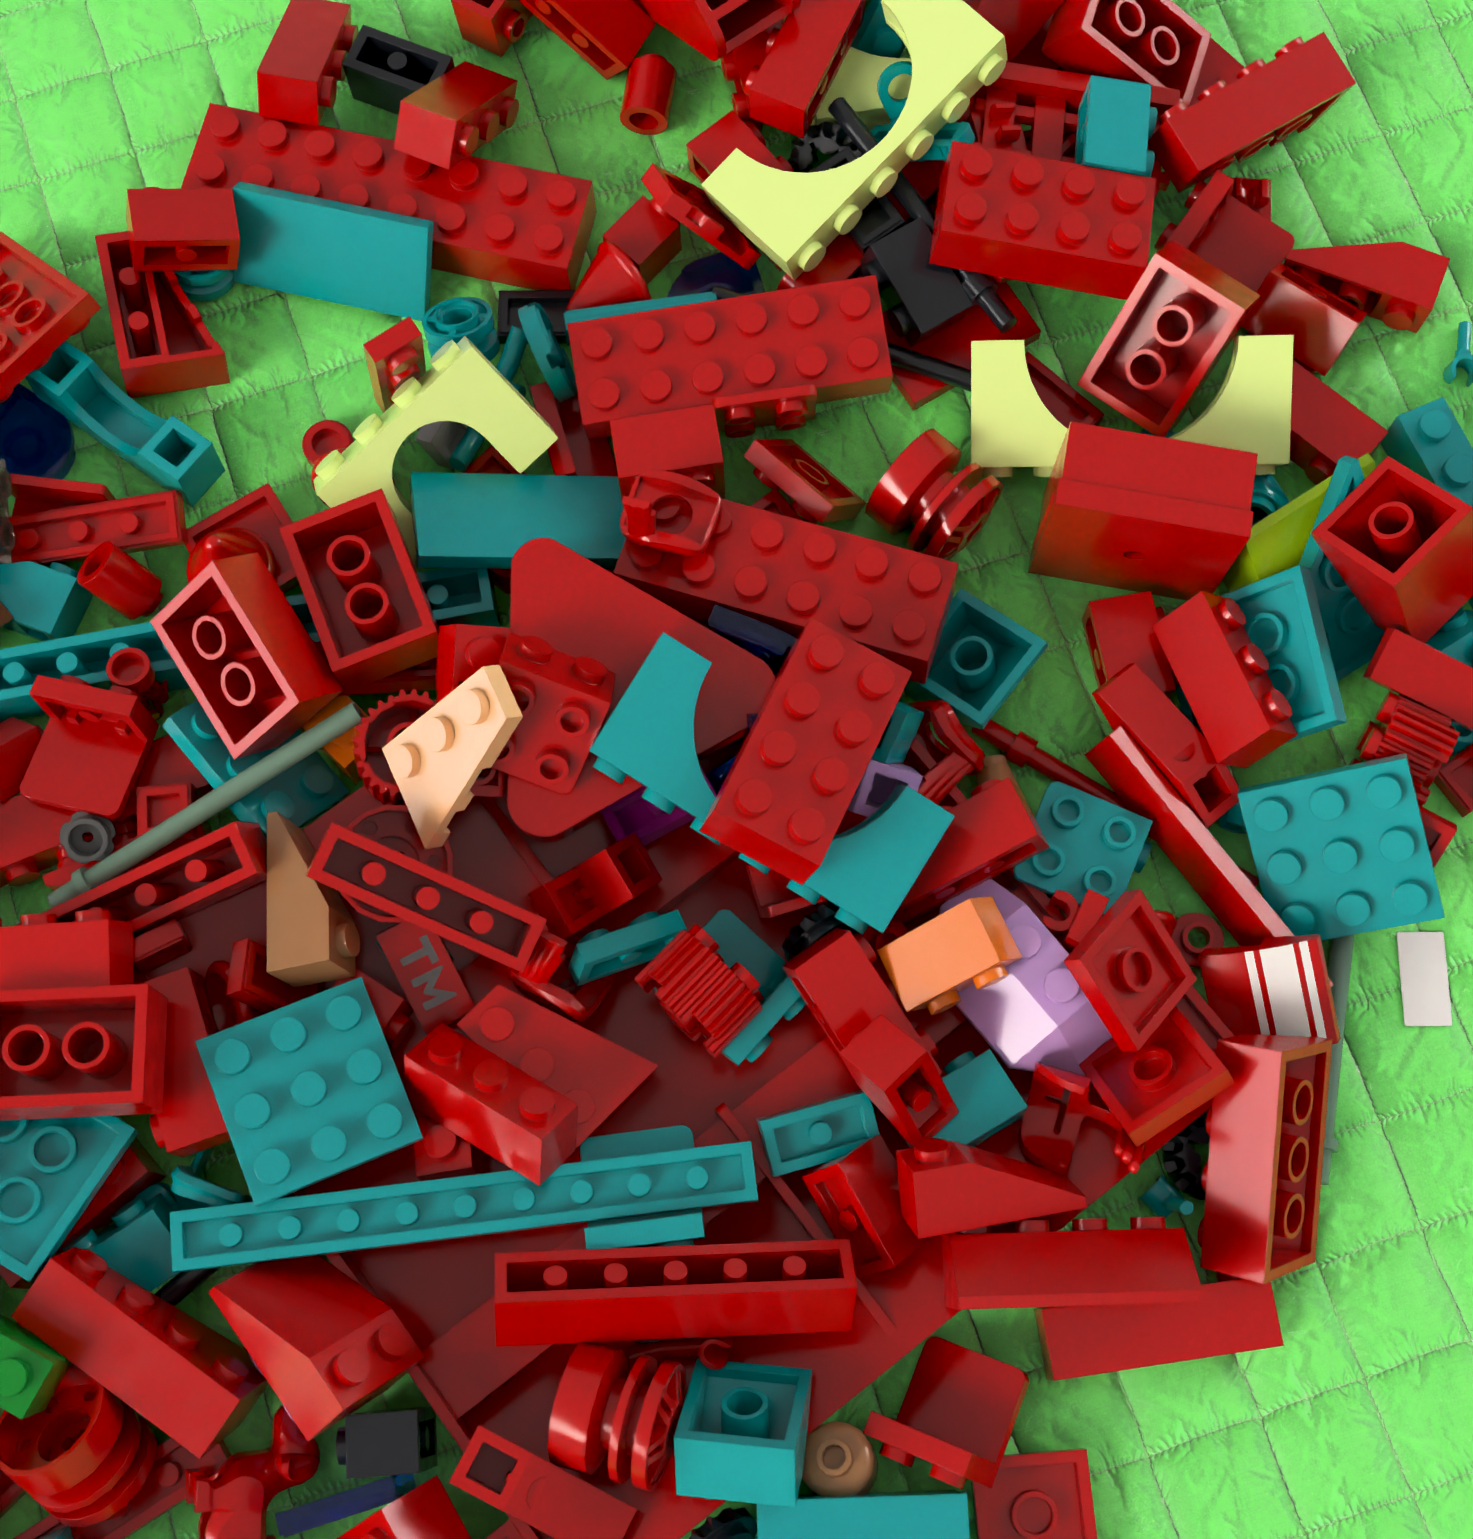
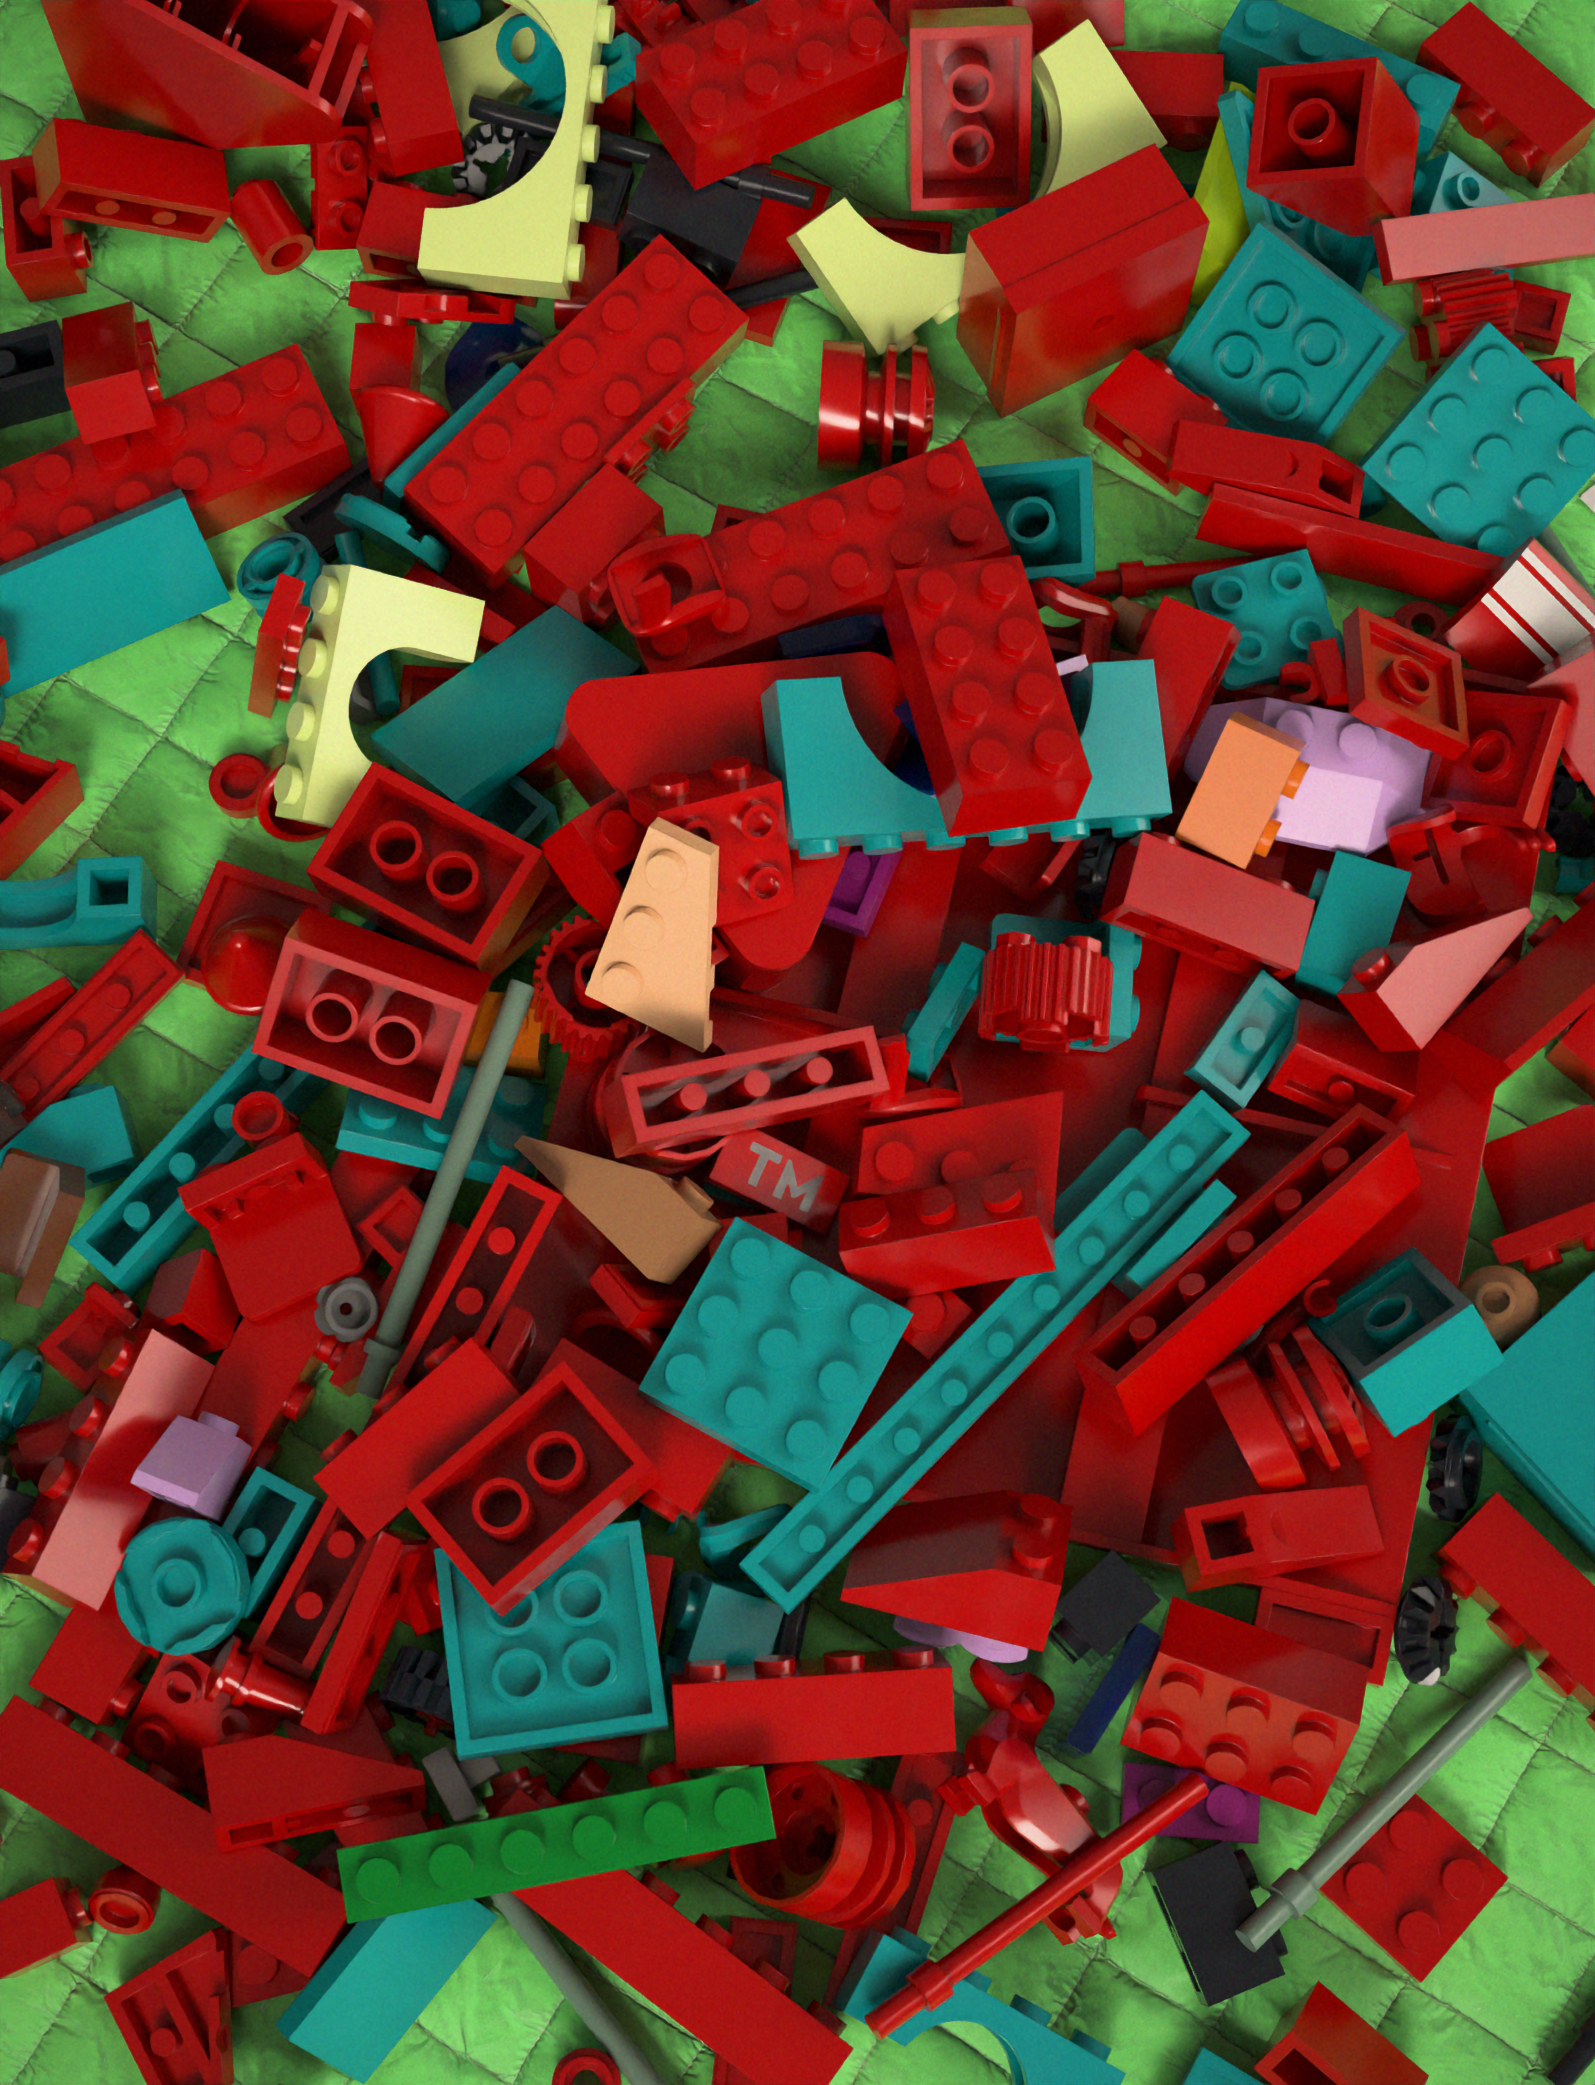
camera: 40 degrees left, 0 degrees up
red brick [77,541,163,620] -> none
red brick [528,832,663,939] -> none
red plate [743,439,867,524] -> none
red slope [839,1014,959,1147] -> none
red brick [1152,591,1298,768] -> none
none -> red hinge [308,126,367,251]

